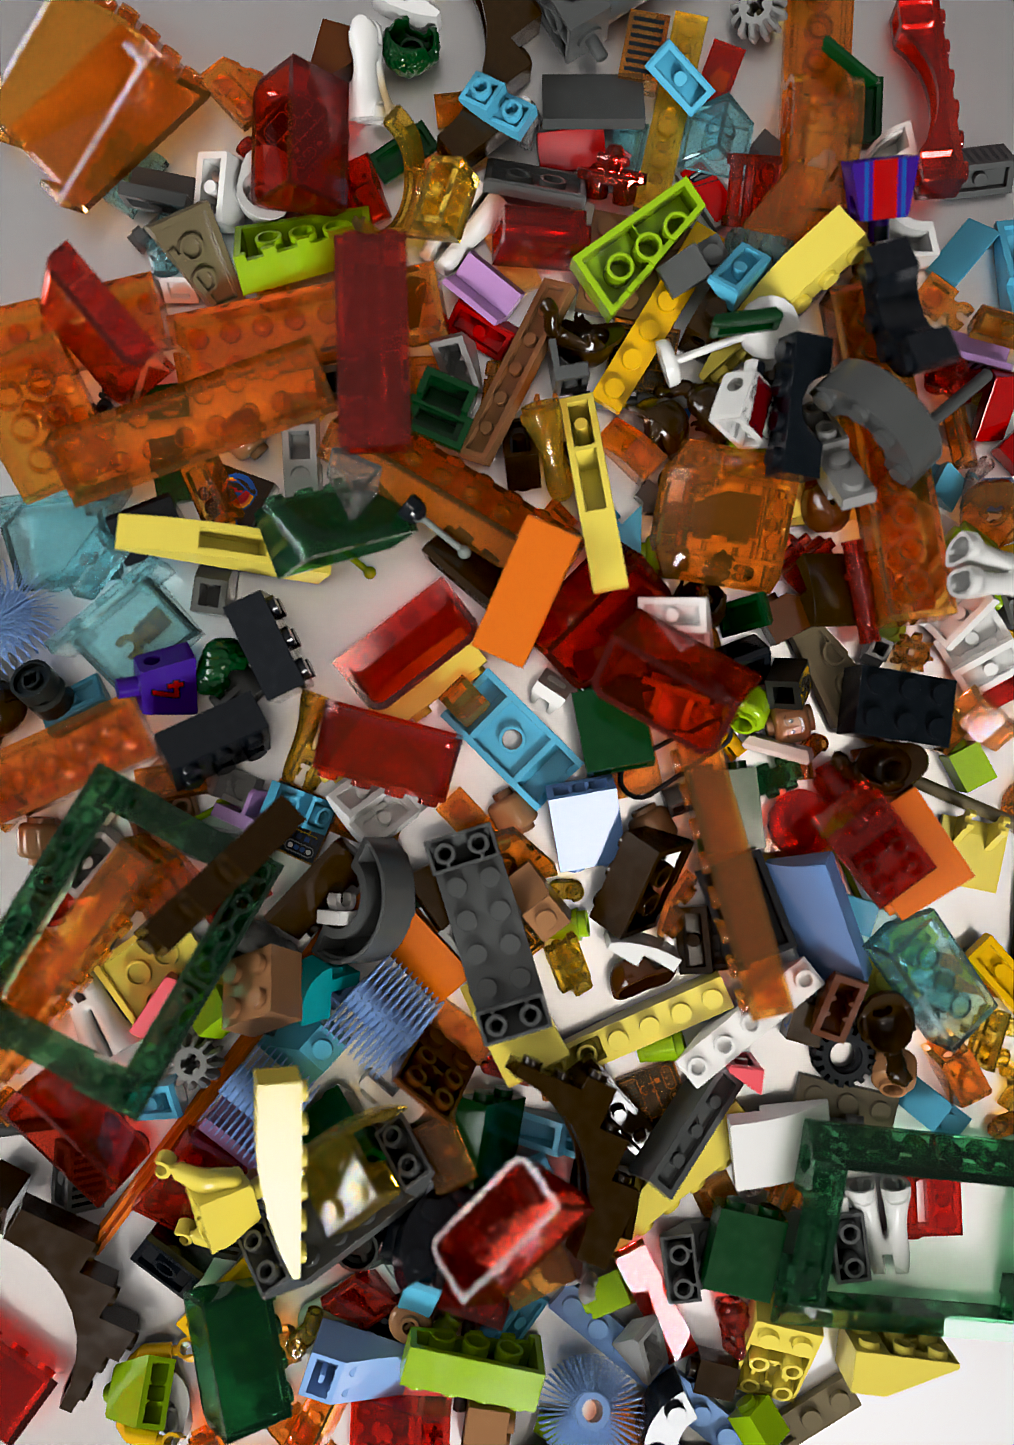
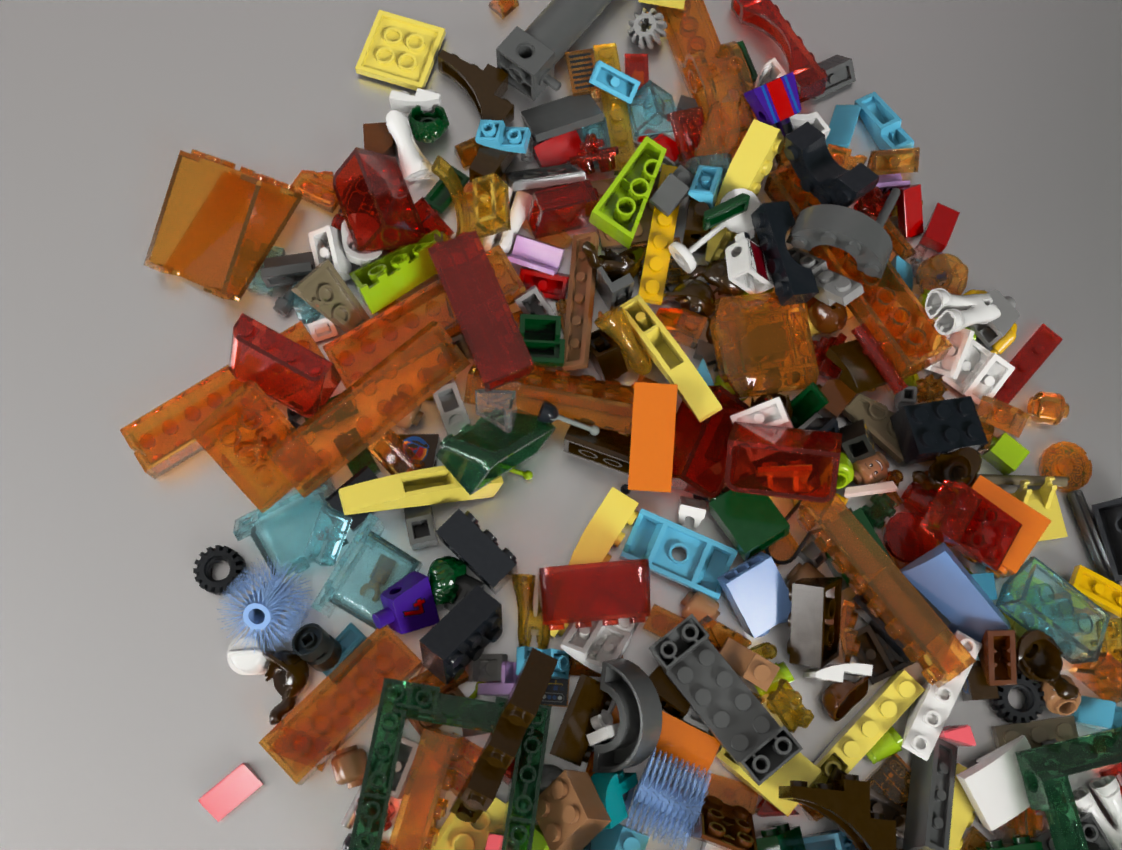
camera: 20 degrees left, 15 degrees down
clear red windscreen [332,575,478,710] -> none
clear orange slope [438,674,491,727] -> none
dark green tile [821,35,880,90] -> none

